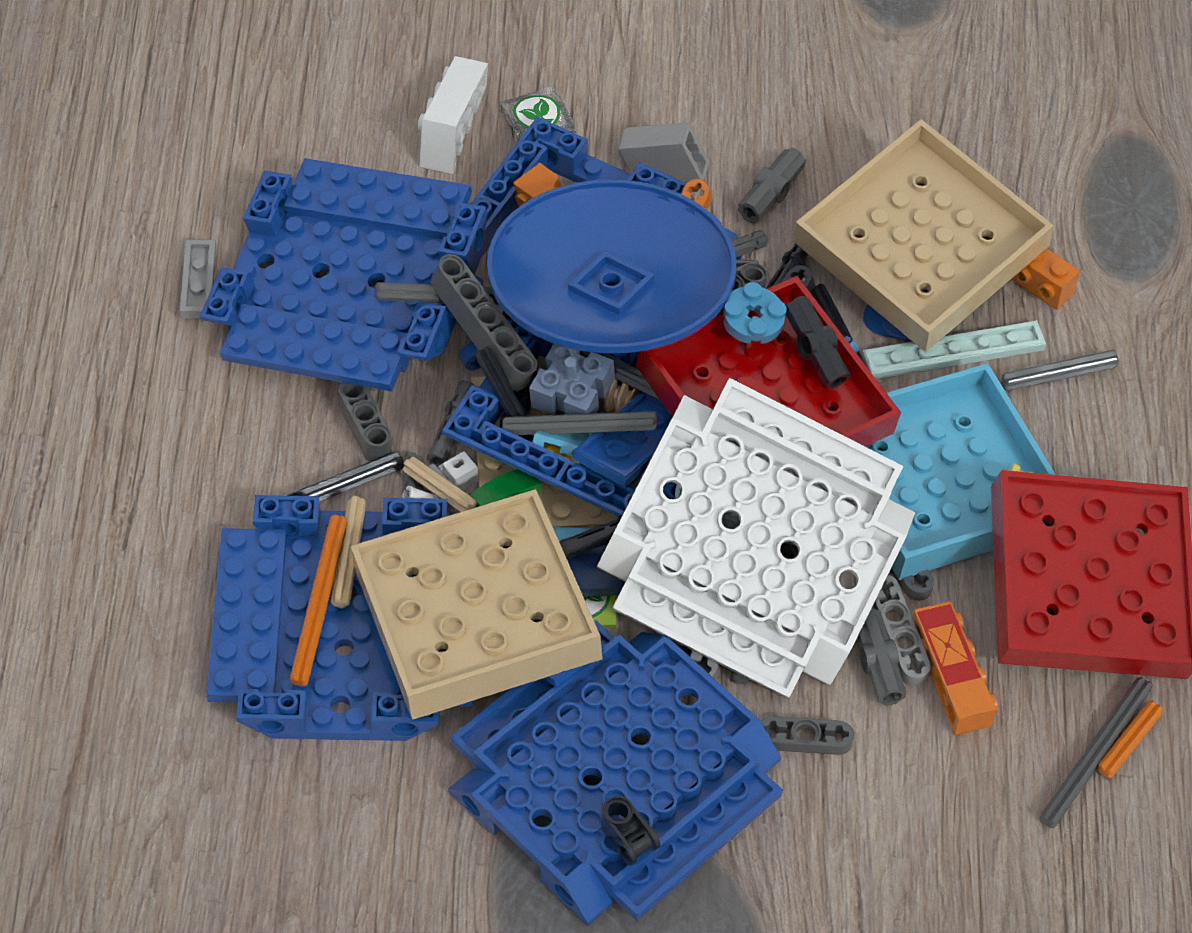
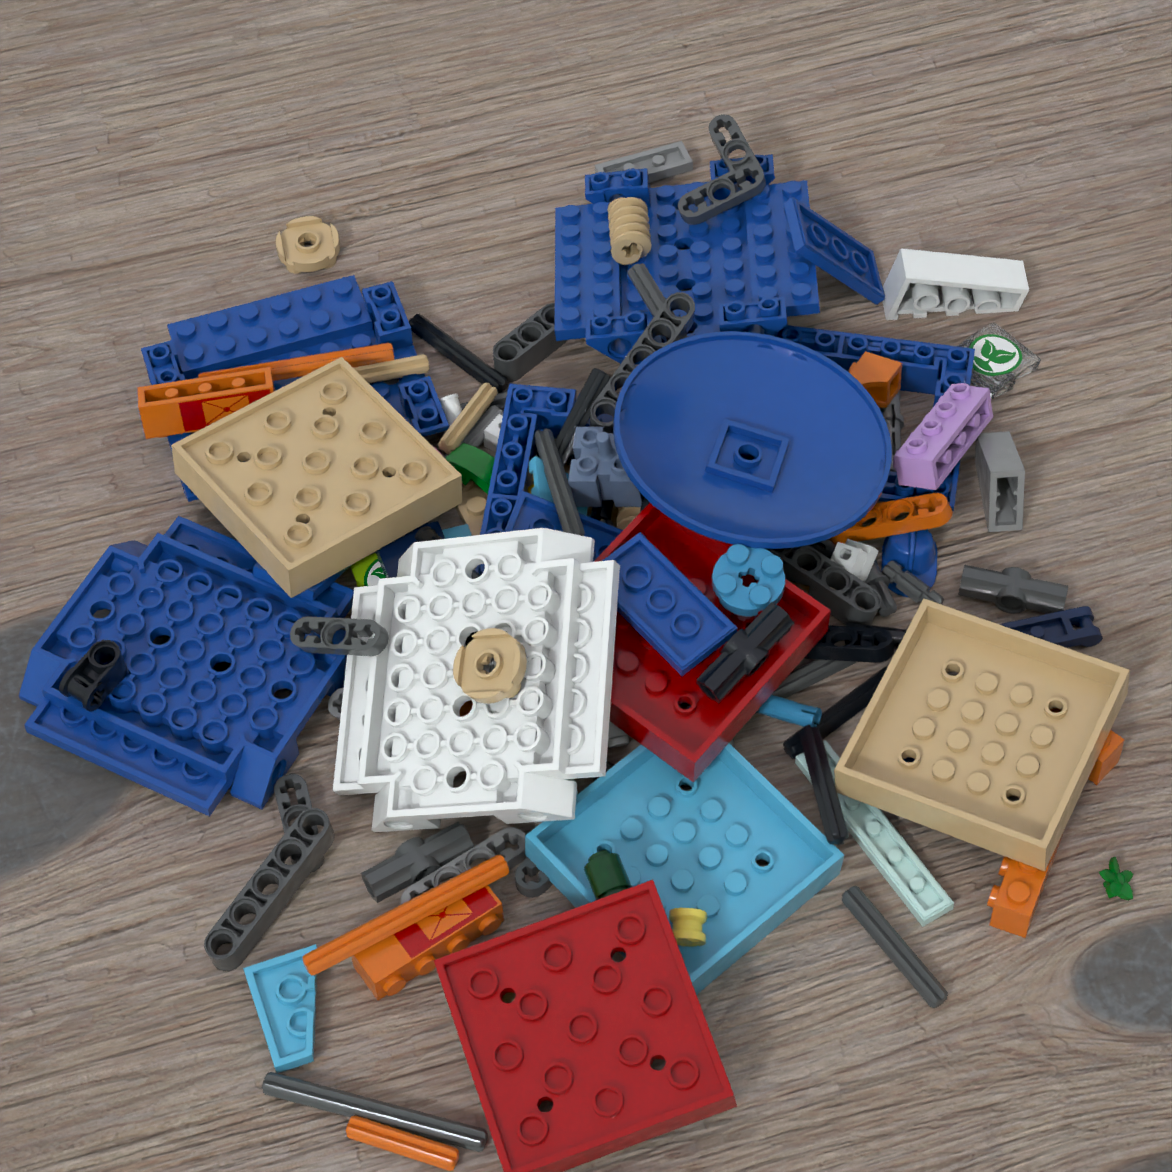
camera: 75 degrees right, 0 degrees up
none -> orange brick [137,367,275,439]
none -> dark grey beam [204,808,335,971]
none -> medium azure wing [243,944,317,1073]
none -> tan plate [276,216,340,274]
none -> dark grey beam [290,616,389,656]
none -> orange axle [302,855,509,975]
none -> tan plate [453,628,527,704]
none -> dark green brick [584,850,632,900]
none -> blue tile [602,532,737,676]
none -> tan piece [607,197,652,265]
none -> dark grey beam [678,115,766,225]
none -> blue tile [783,197,885,305]
none -> black axle [799,725,849,846]
none -> lavender brick [893,383,993,490]
none -> dark blue plate [999,606,1103,648]
none -> green plant [1098,857,1133,901]

